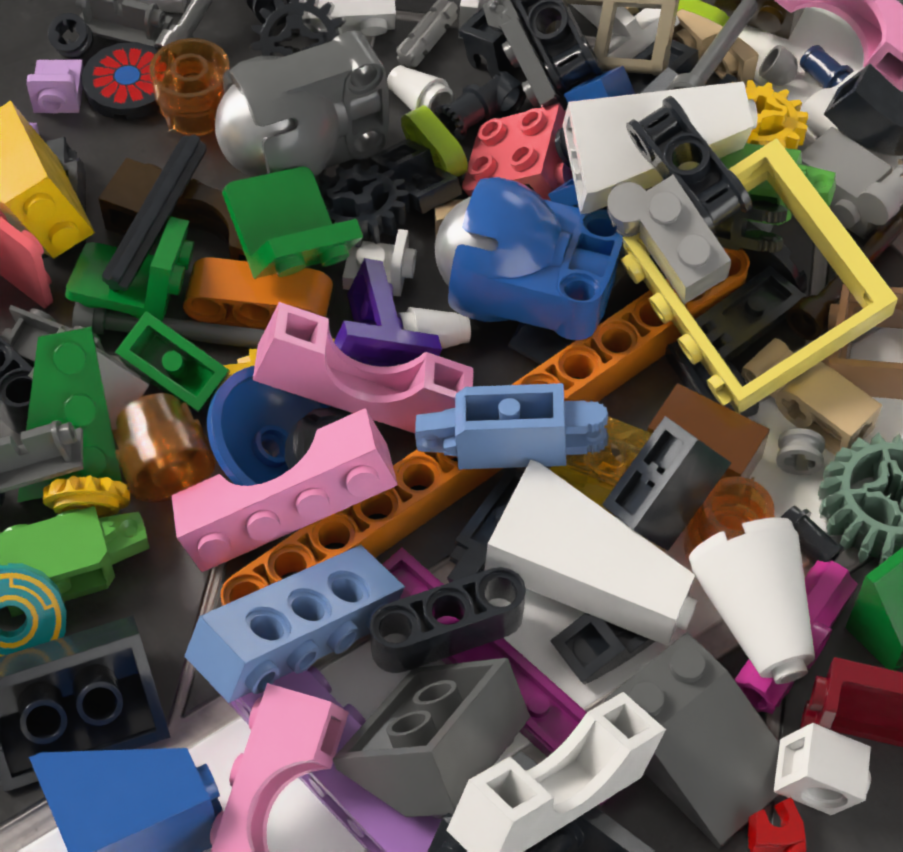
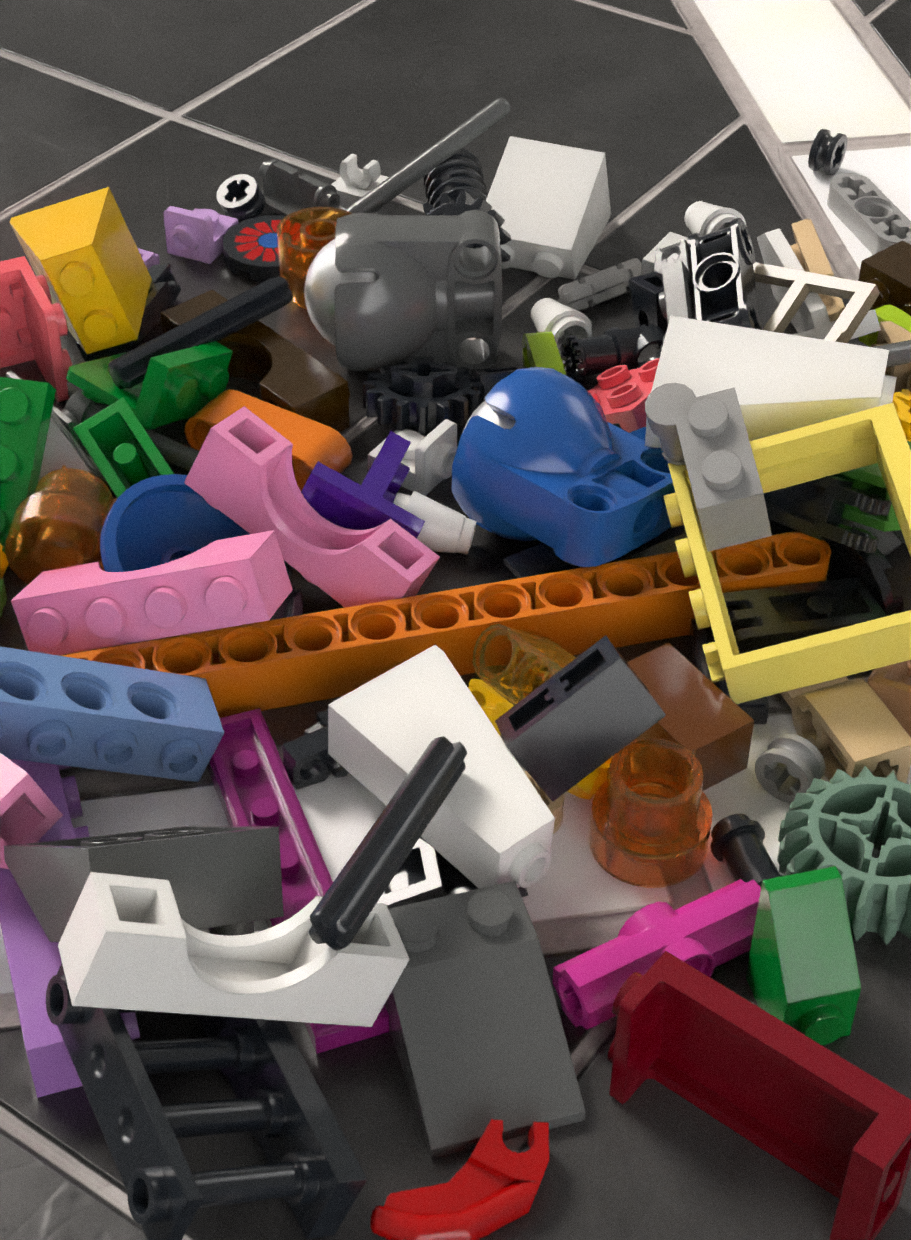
camera: 25 degrees right, 15 degrees down
green bracket [222,167,363,279] -> none
black beam [370,567,526,673] -> none
medium blue hinge [415,383,608,469] -> none
black piece [626,96,753,234] -> none
white cone [689,517,815,684] -> none
white brick [774,723,871,815] -> none
none -> black axle [309,736,467,951]

